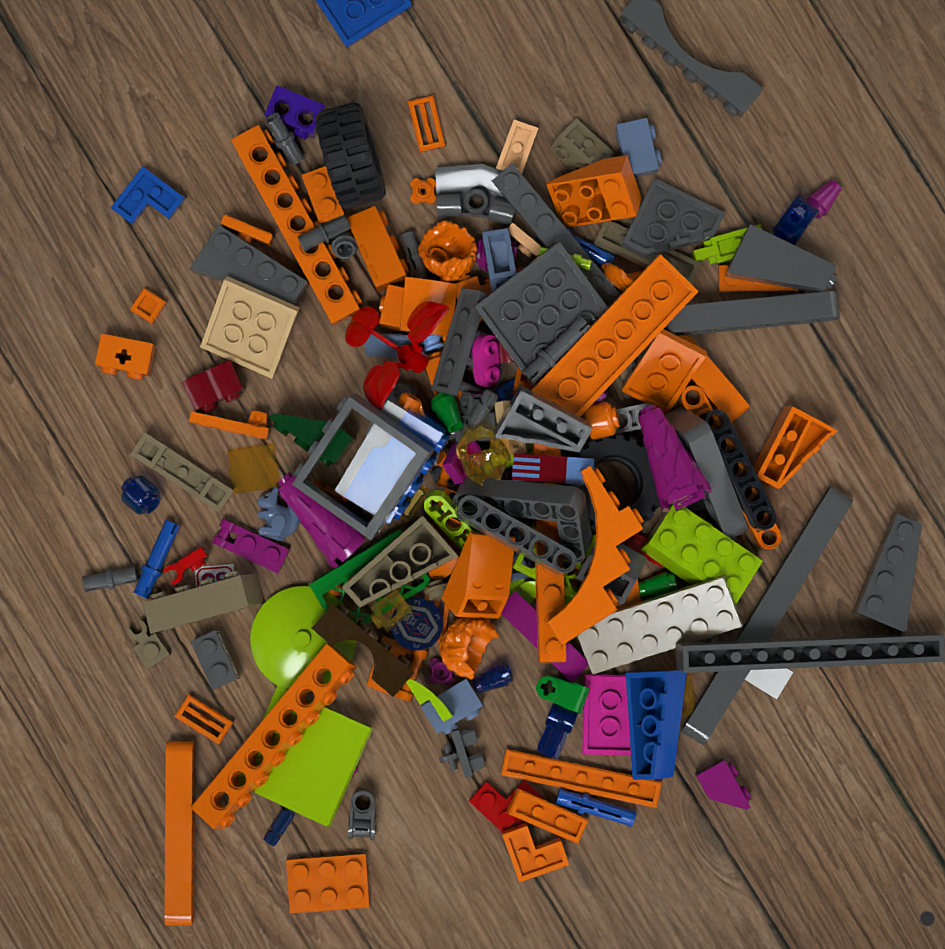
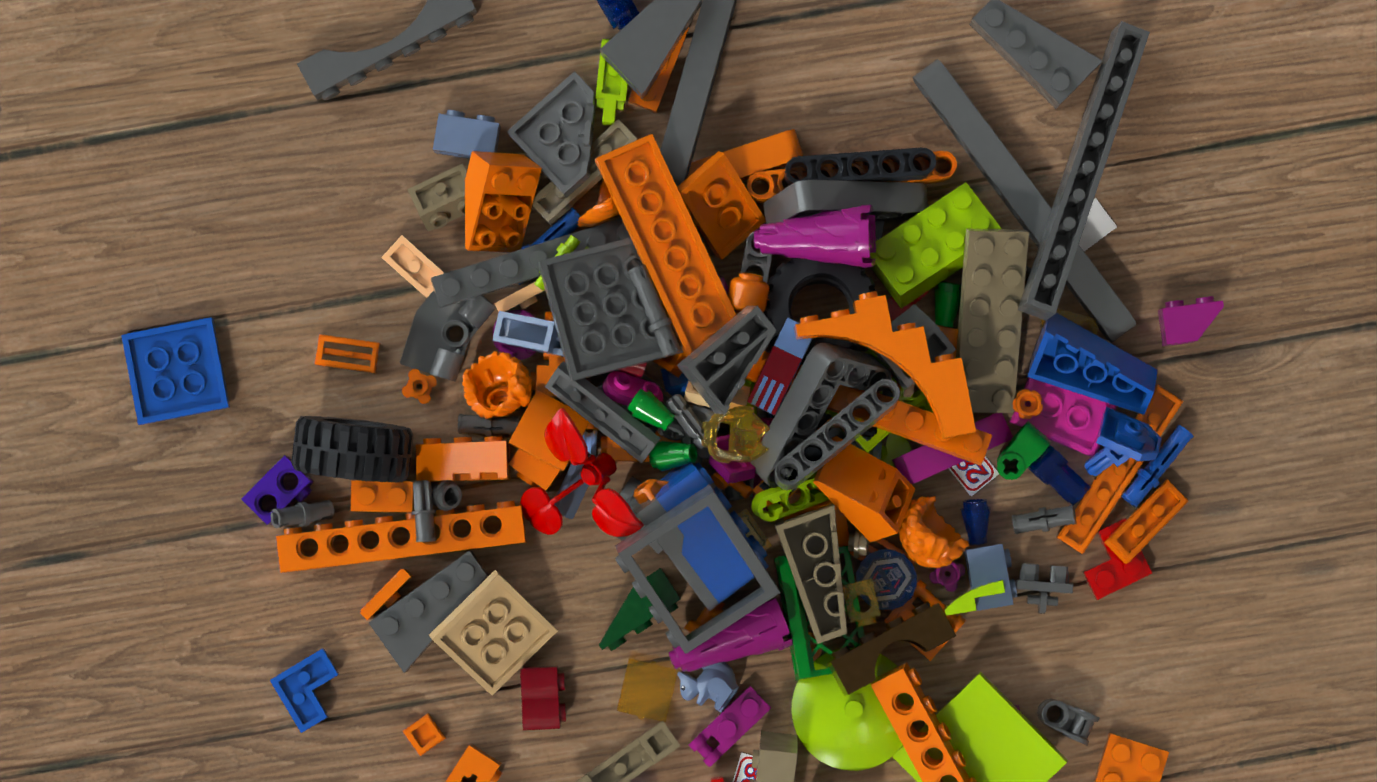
camera: 65 degrees left, 0 degrees up
orange hinge [189,410,271,440] -> none
orange plate [501,823,569,883] -> none
orange wedge [753,406,838,489] -> none
none -> green cone [627,389,676,431]
none -> sticker [948,456,999,497]
none -> orange plate [1012,389,1043,419]
none -> dark grey pin [1012,505,1077,534]
none -> blue piece [1084,406,1161,476]

